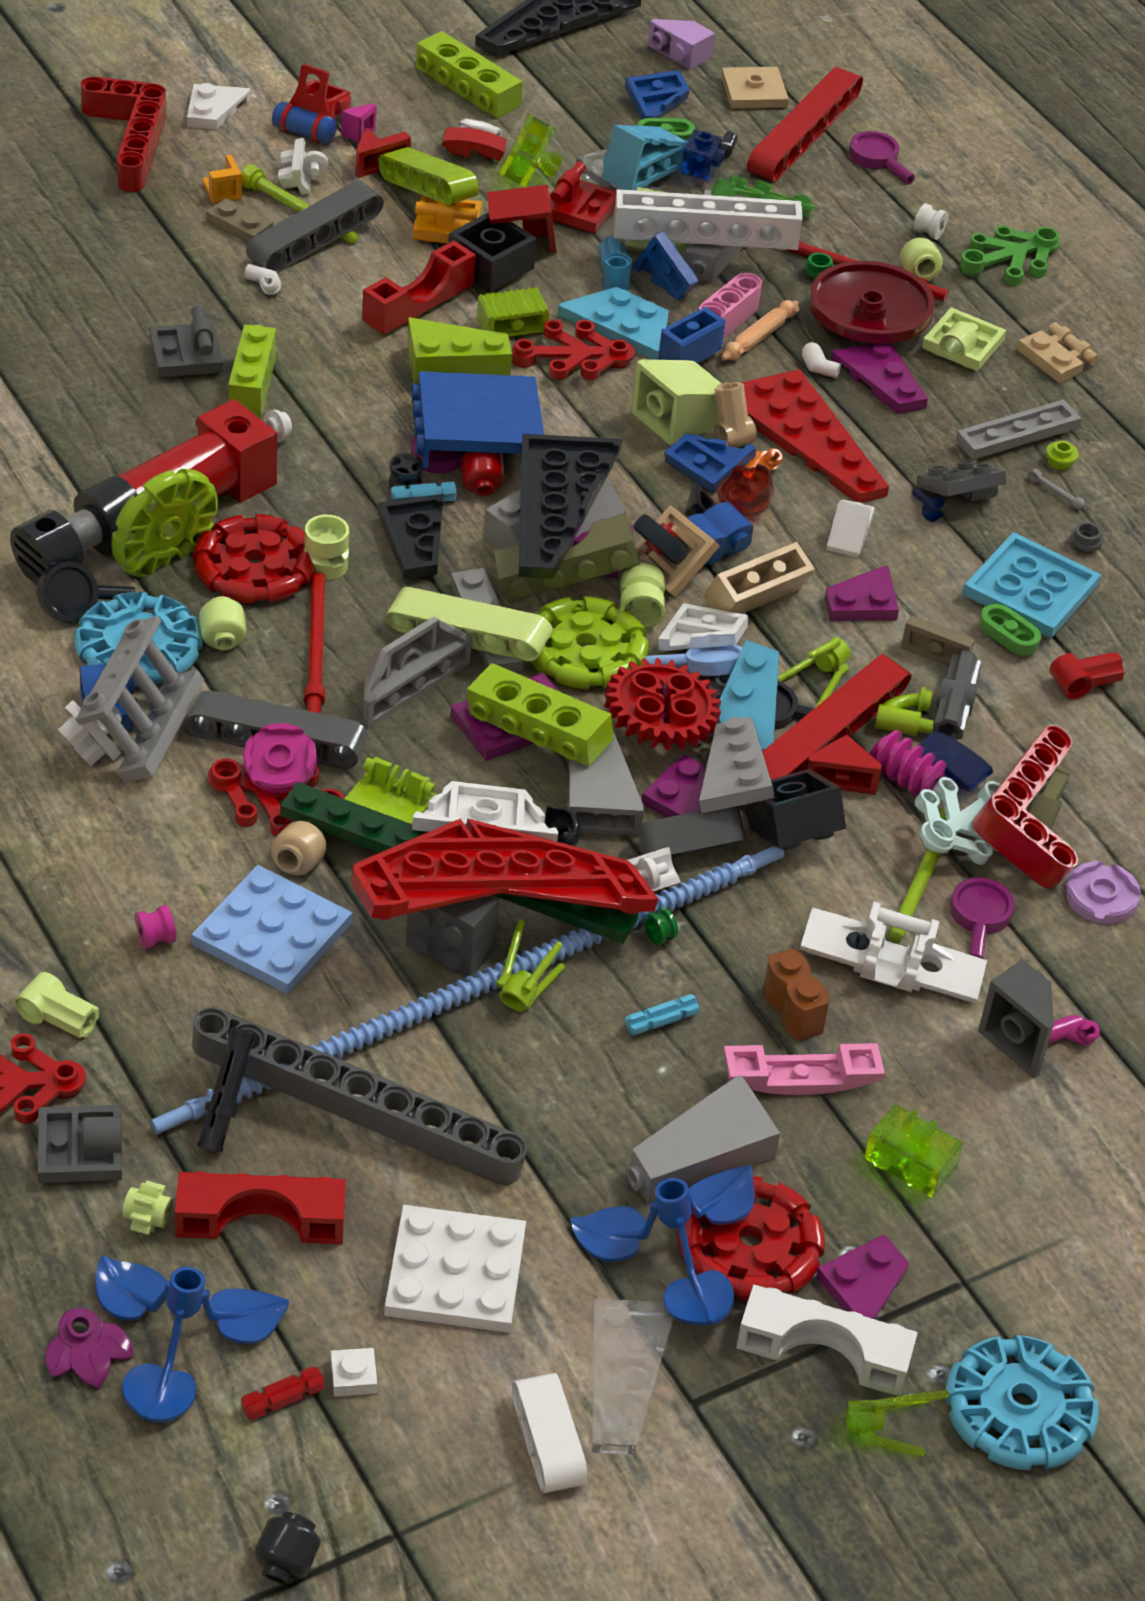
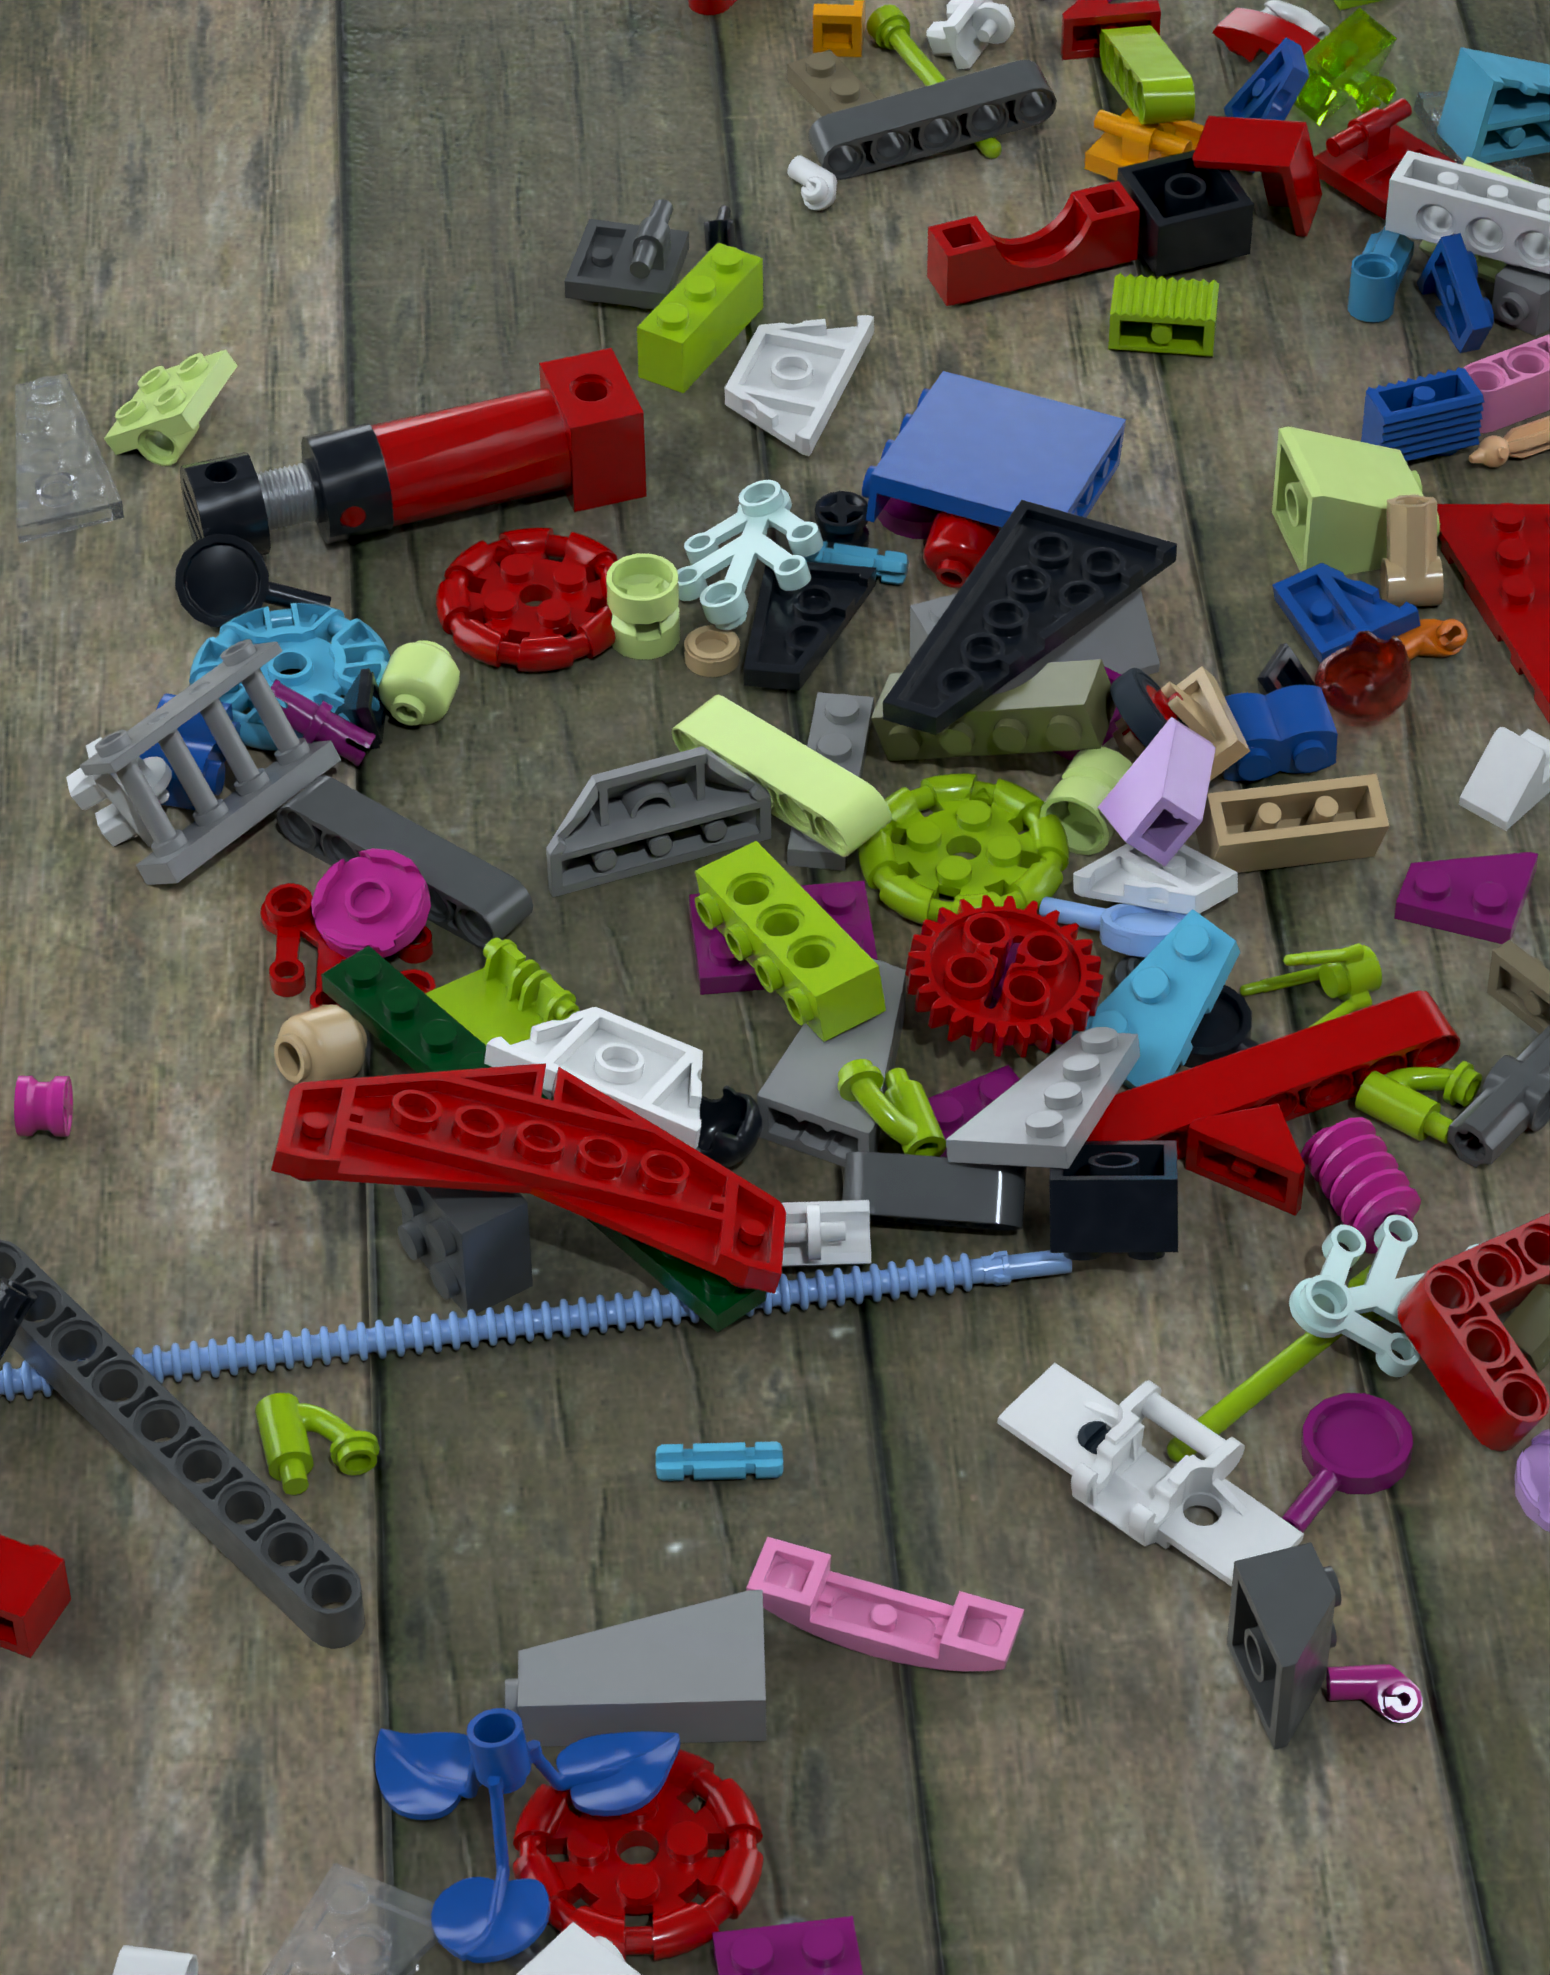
camera: 30 degrees right, 0 degrees up
lime plate [112,468,218,577] -> none
light blue plate [191,865,353,995] -> none
white plate [263,410,292,443] -> none
red bar [303,572,325,714] -> none
white plate [384,1205,526,1333] -> none
lime wedge [407,317,512,384] -> none
lime plant [496,919,565,1012] -> none
red plant [511,319,635,380] -> none
medium azure wing [558,287,669,360] -> none
green bush [643,907,678,945] -> none
dark orange brick [763,948,829,1041] -> none
clear neon green brick [864,1104,964,1198] -> none
clear blue slope [918,731,993,792] -> none
none -> lime plant [255,1392,380,1495]
none -> magenta pin [271,679,376,767]
none -> black slope [335,668,386,749]
none -> light aqua plant [677,480,823,630]
none -> tan tile [684,625,740,677]
none -> black hand [704,206,736,251]
none -> white wing [725,315,874,456]
none -> lime plant [837,1059,946,1157]
none -> lavender slope [1098,717,1216,866]
none -> blue wing [1224,37,1309,174]

